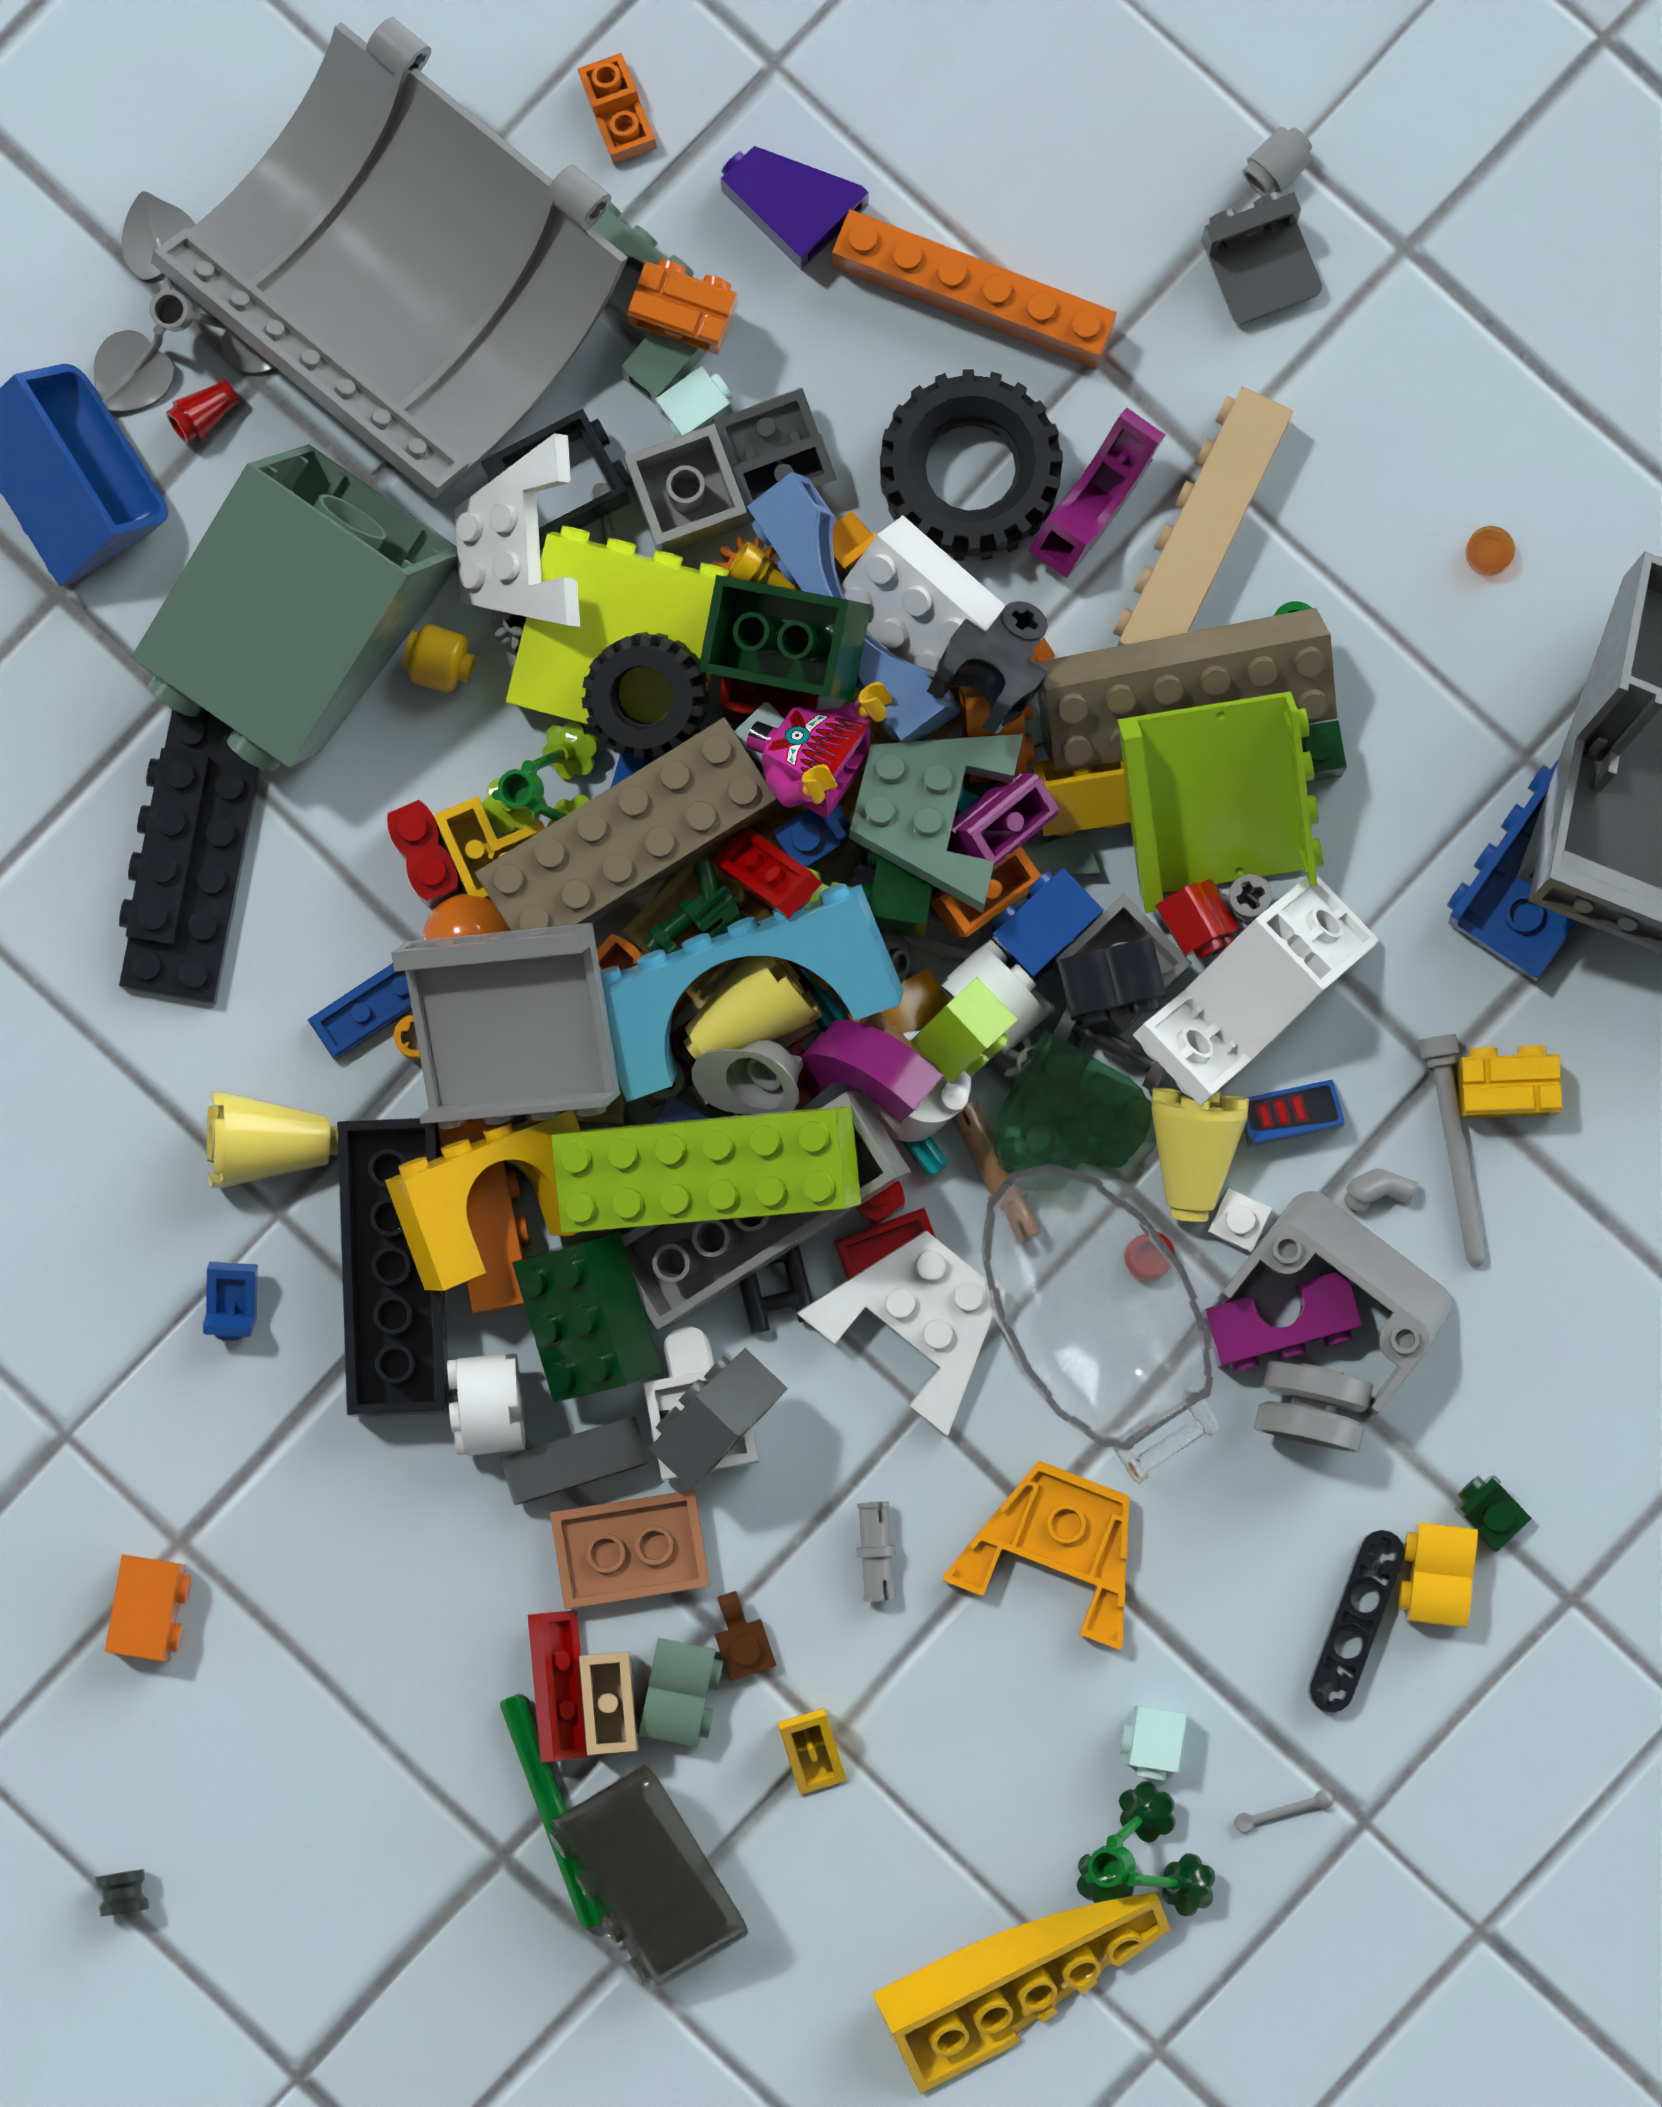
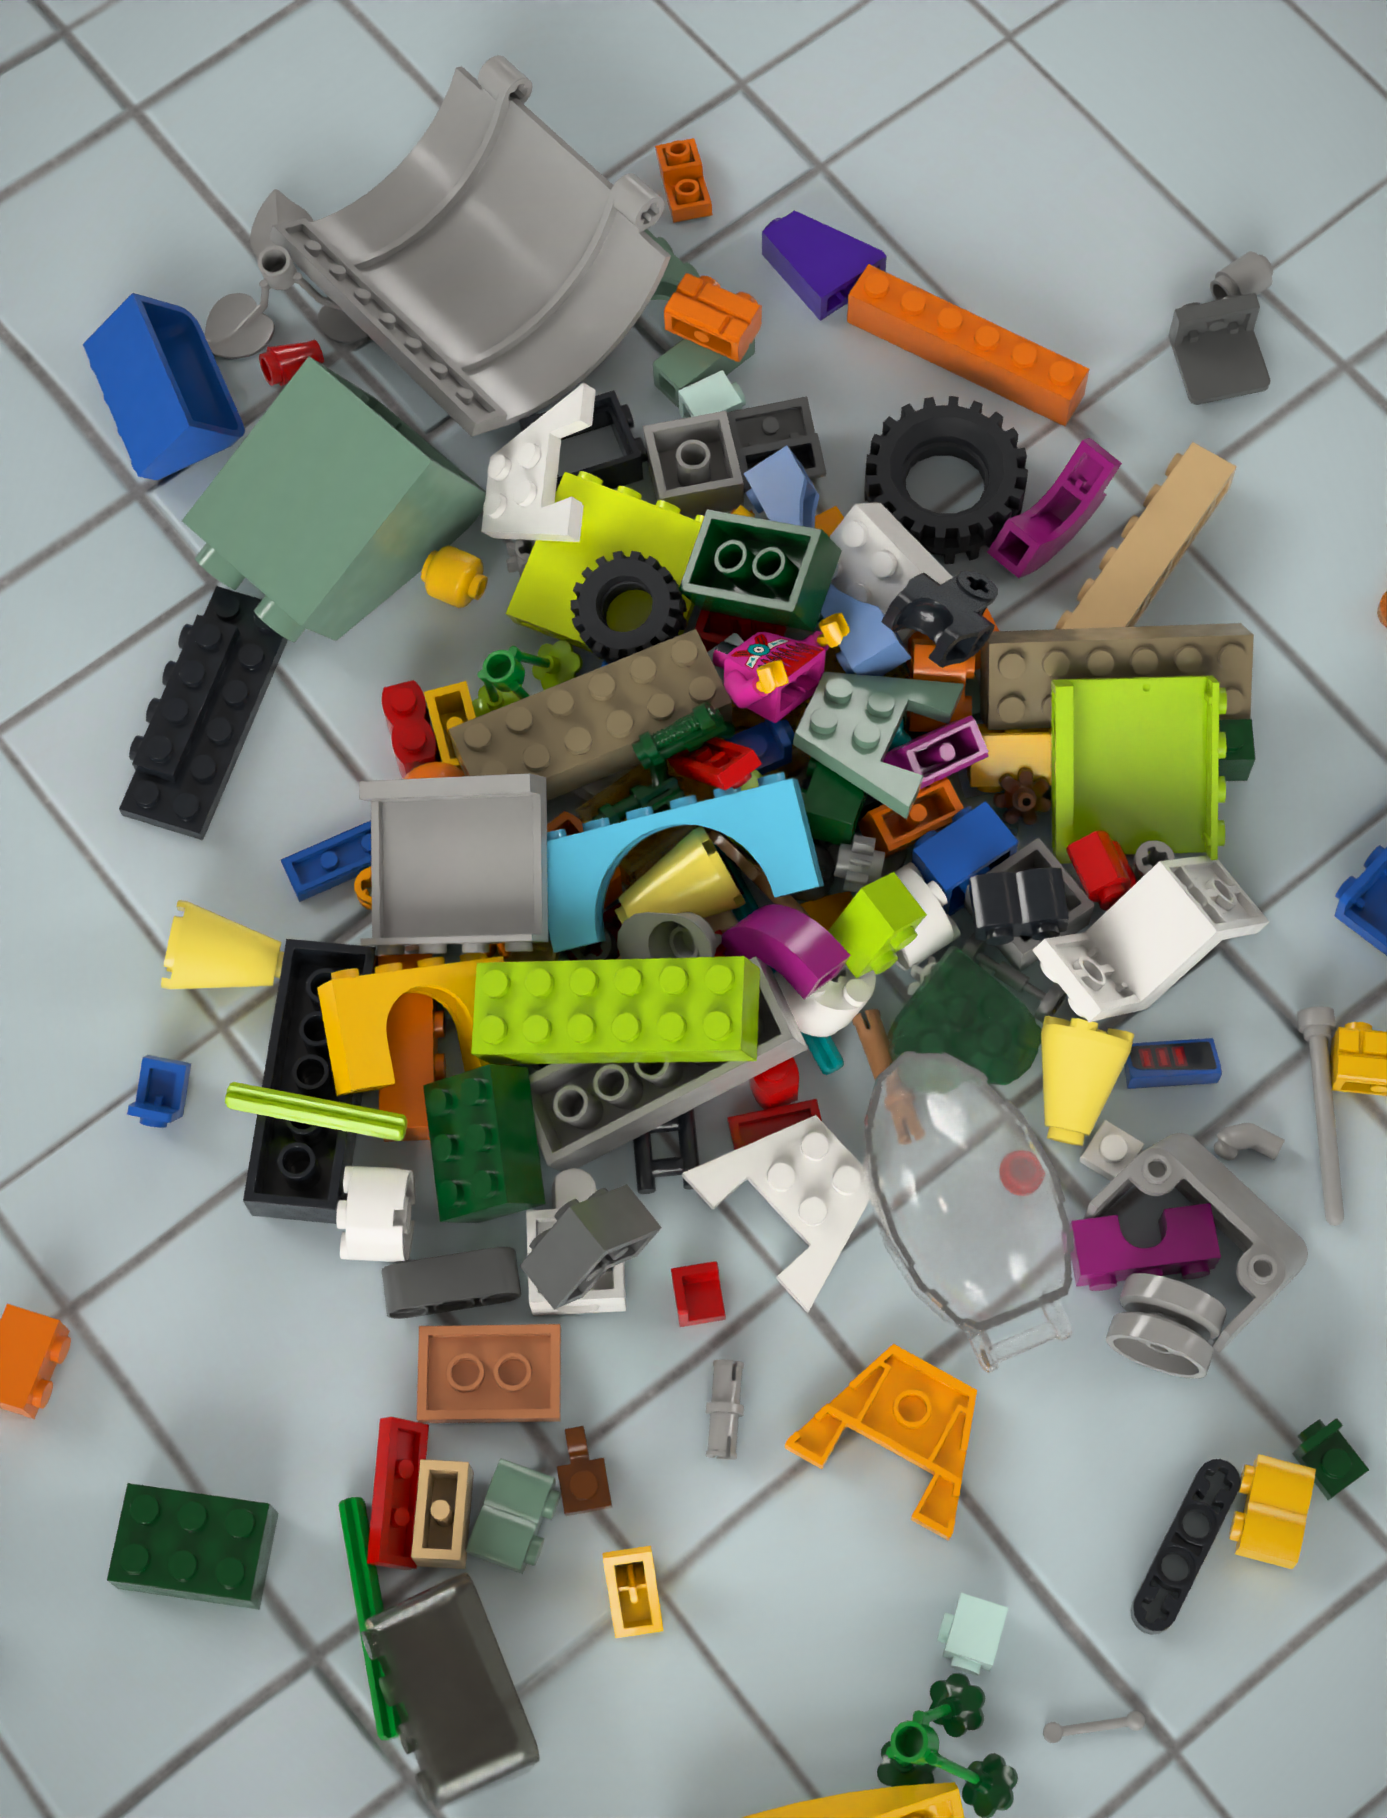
camera: 10 degrees right, 15 degrees down
none -> dark green brick [107,1483,279,1610]
none -> lime axle [225,1082,408,1141]
none -> dark green piece [632,702,735,770]
none -> red panel [671,1261,726,1327]
none -> light grey gear [834,834,885,893]
none -> reddish brown plant [993,768,1051,825]

